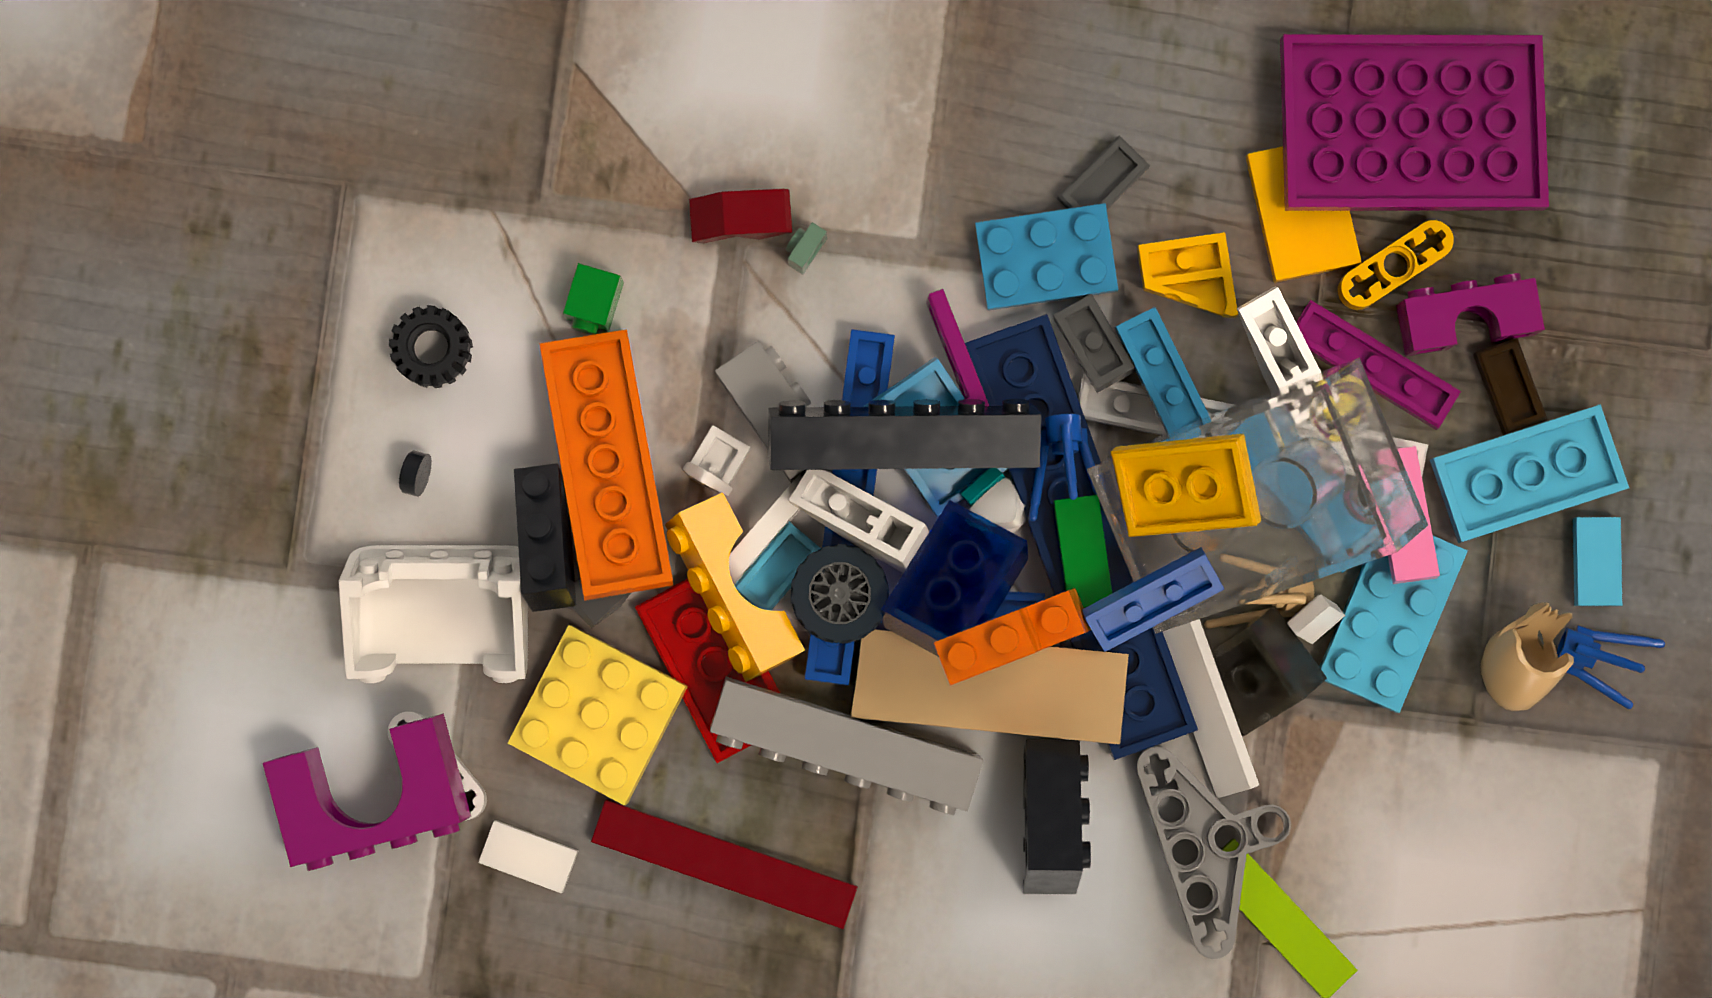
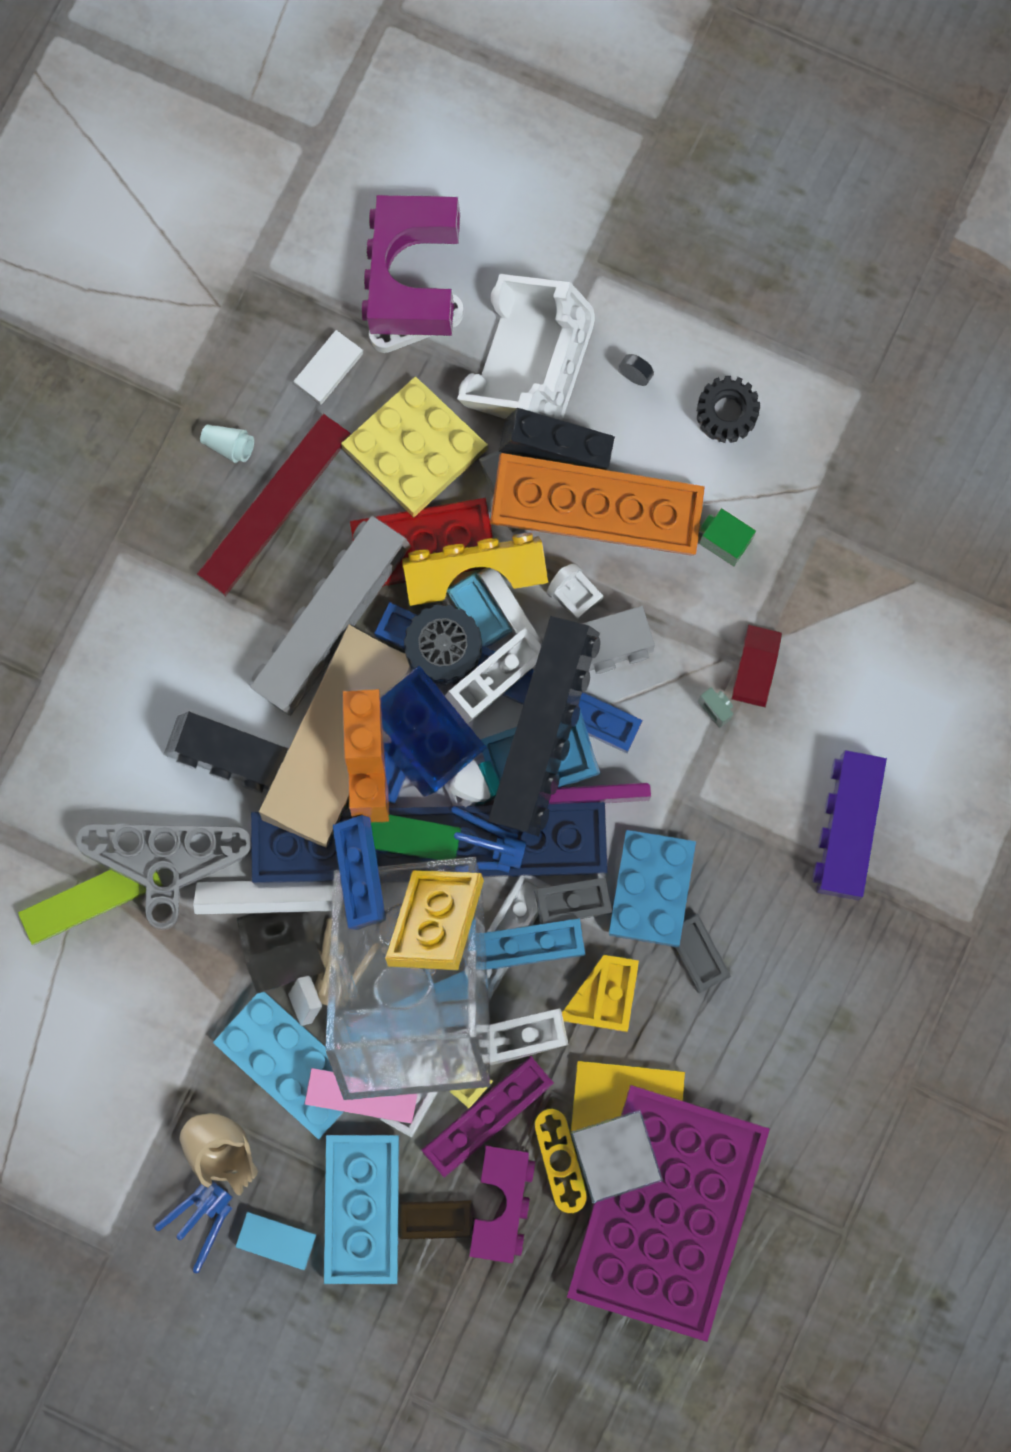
camera: 110 degrees right, 5 degrees down
none -> light aqua cone [200,424,254,463]
none -> flat silver tile [570,1109,663,1203]
none -> dark purple brick [812,750,887,901]

